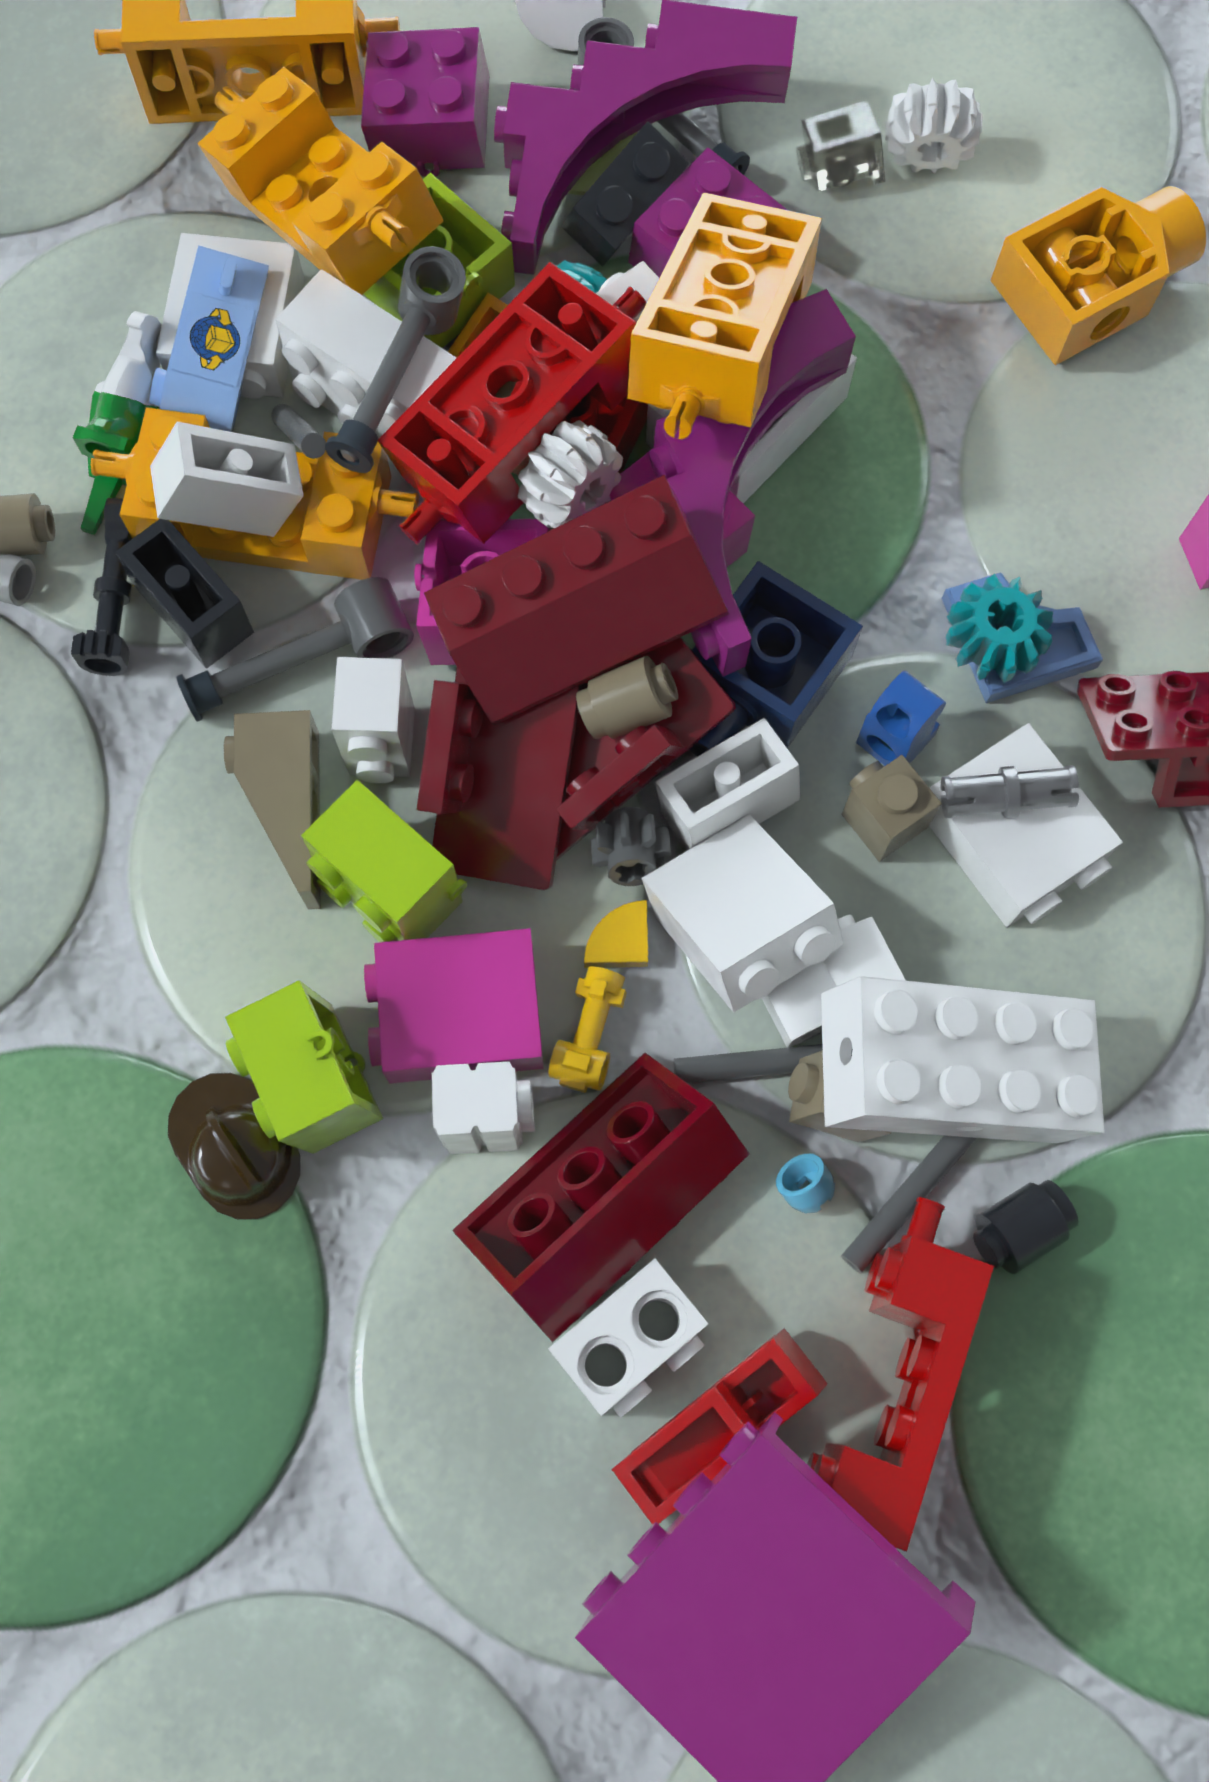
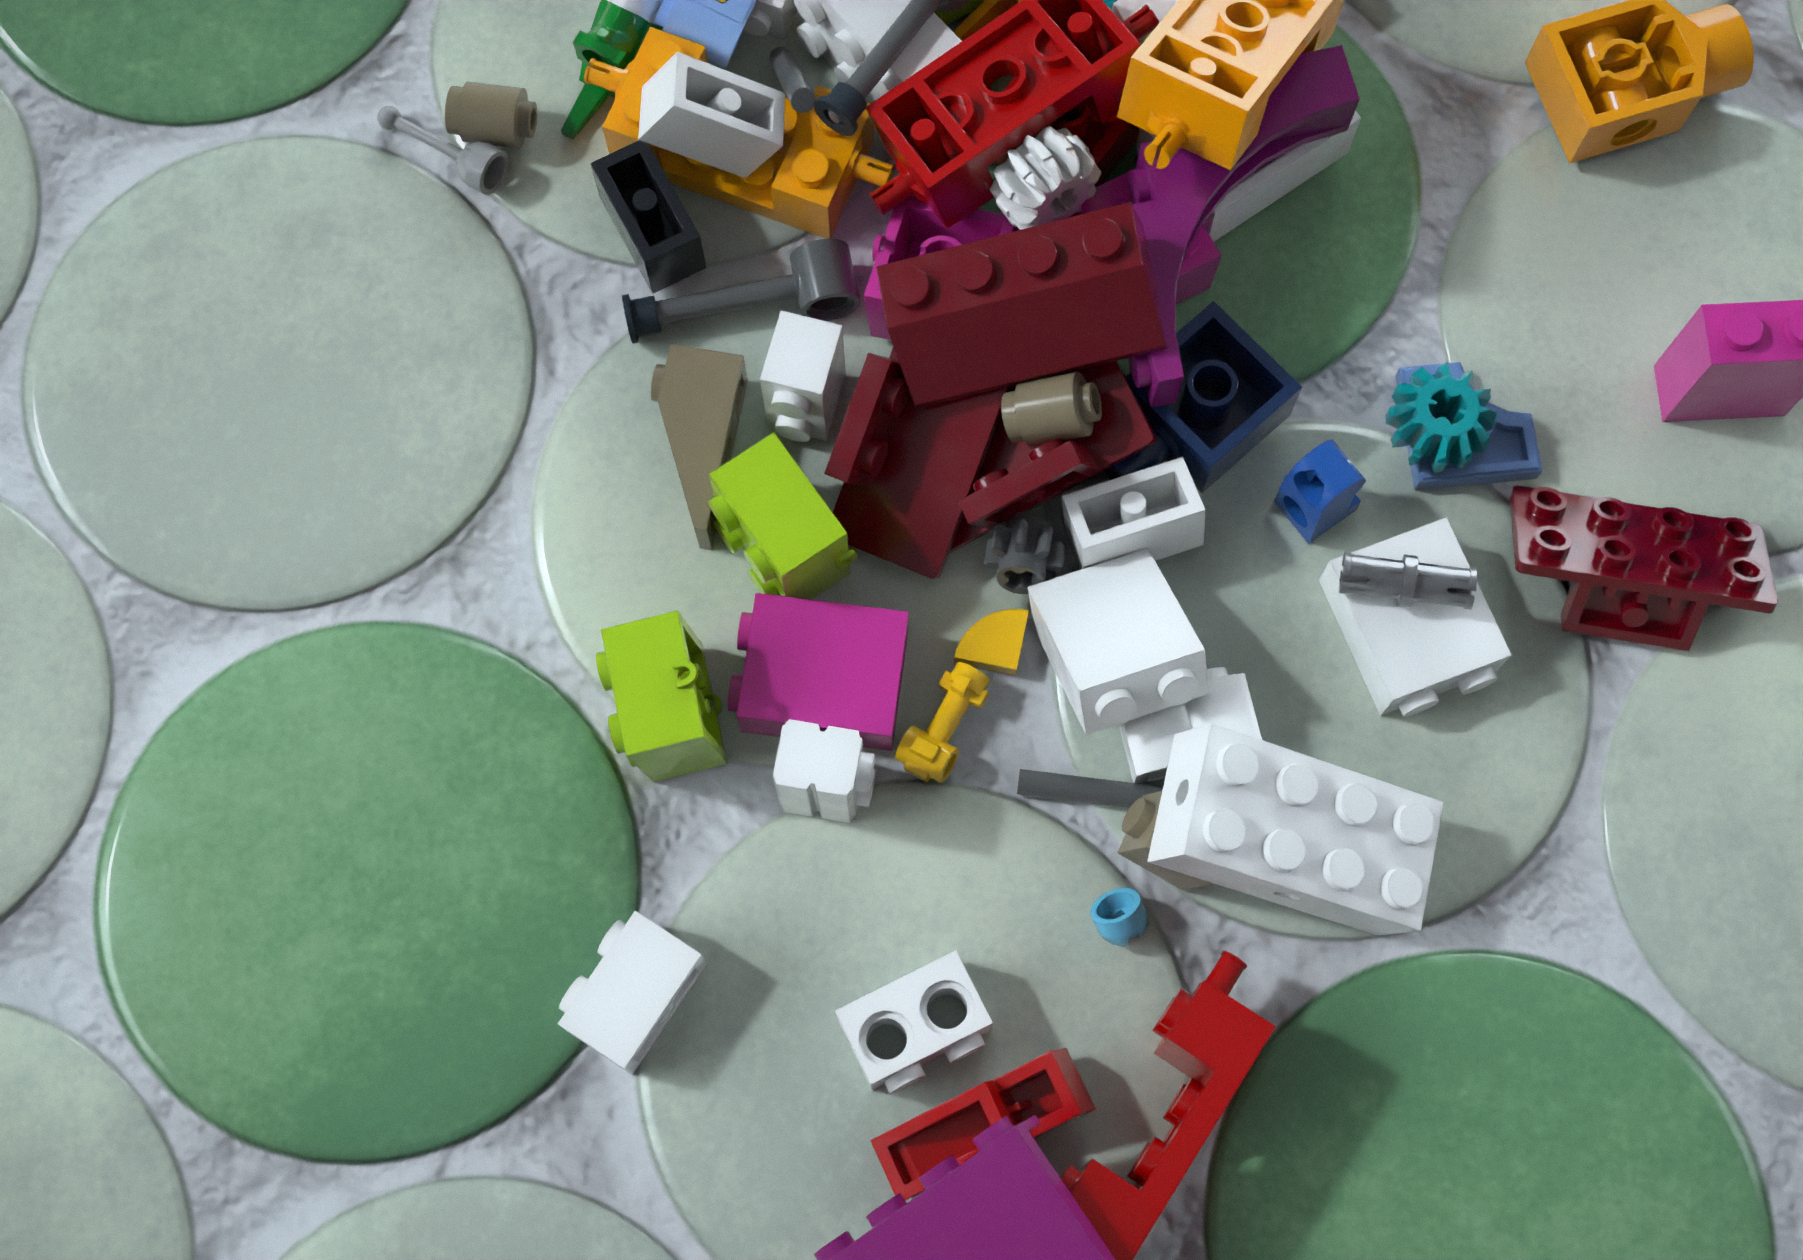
camera: 15 degrees right, 0 degrees up
black piece [71,498,132,676] -> none
dark brown piece [168,1073,301,1220] -> none
dark red slope [452,1053,750,1343] -> none
dark tan brick [841,755,942,862] -> none
dark grey piece [841,1135,977,1274] -> none
black brick [973,1180,1079,1274] -> none
none -> white brick [558,911,707,1075]

